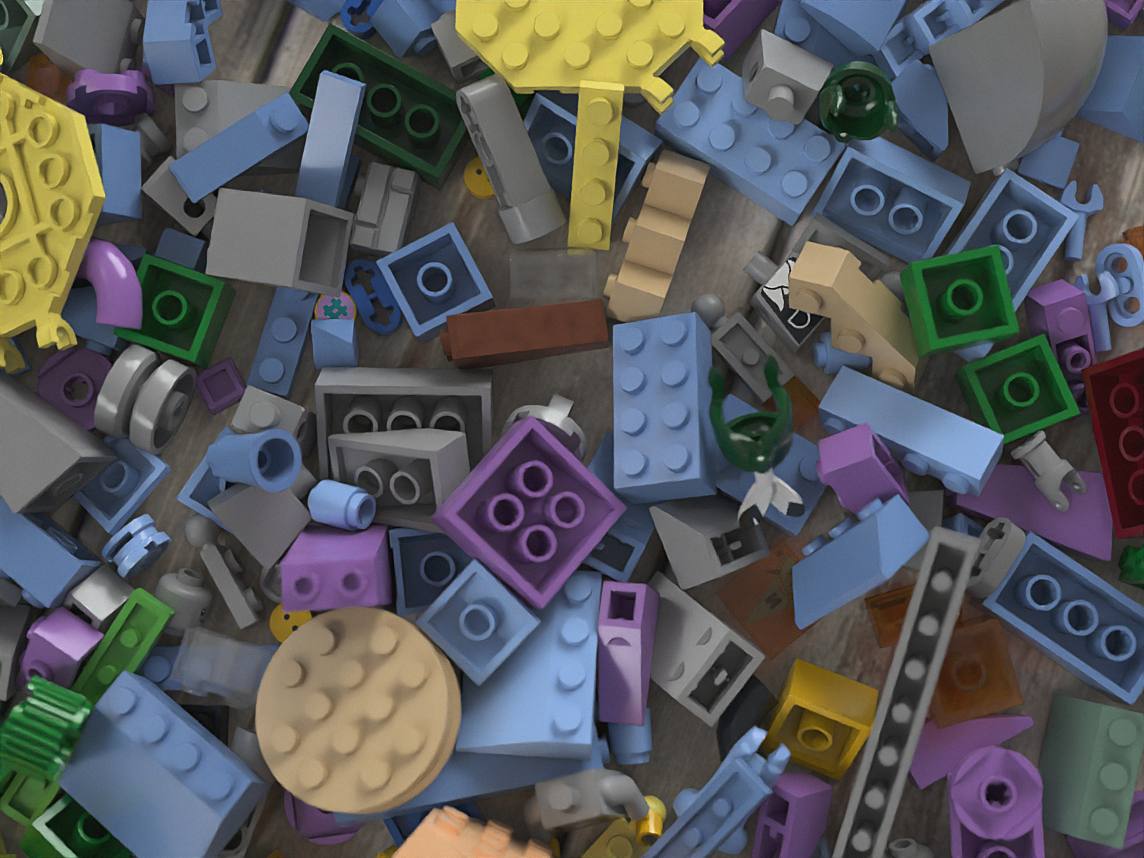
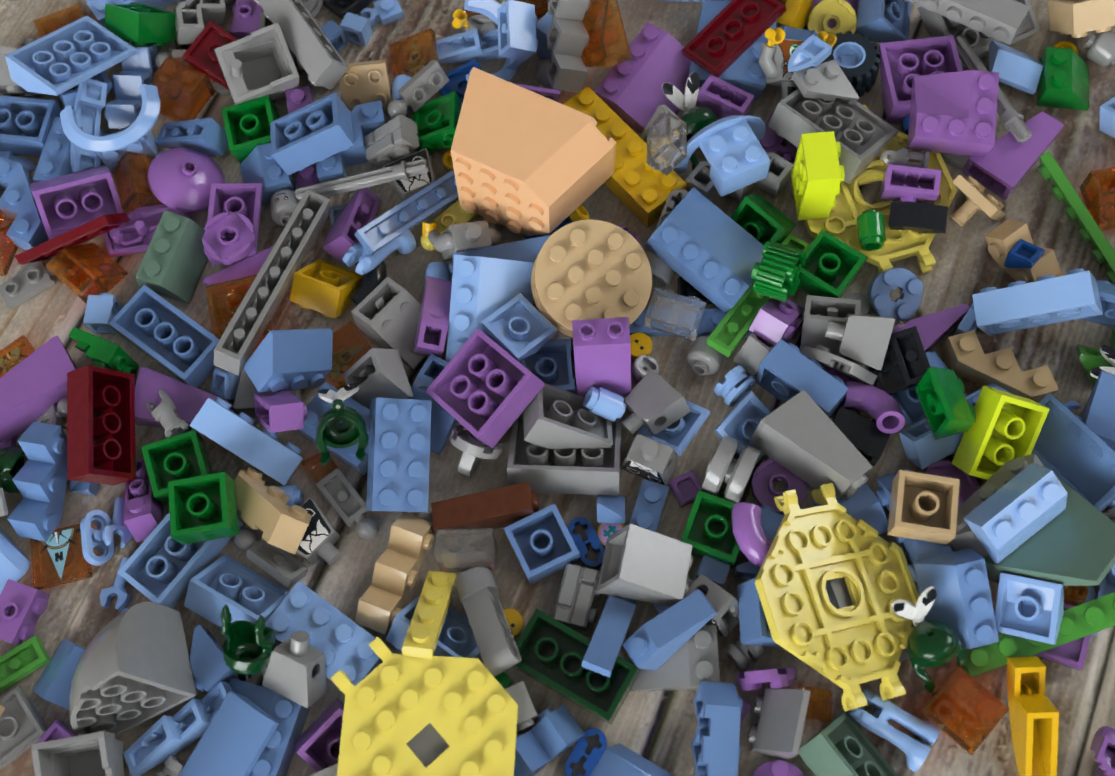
camera: 170 degrees left, 15 degrees down
light grey plate [184,514,265,630] -> none
medium blue plant [206,429,302,492] -> none
light grey beam [966,517,1026,599] -> none

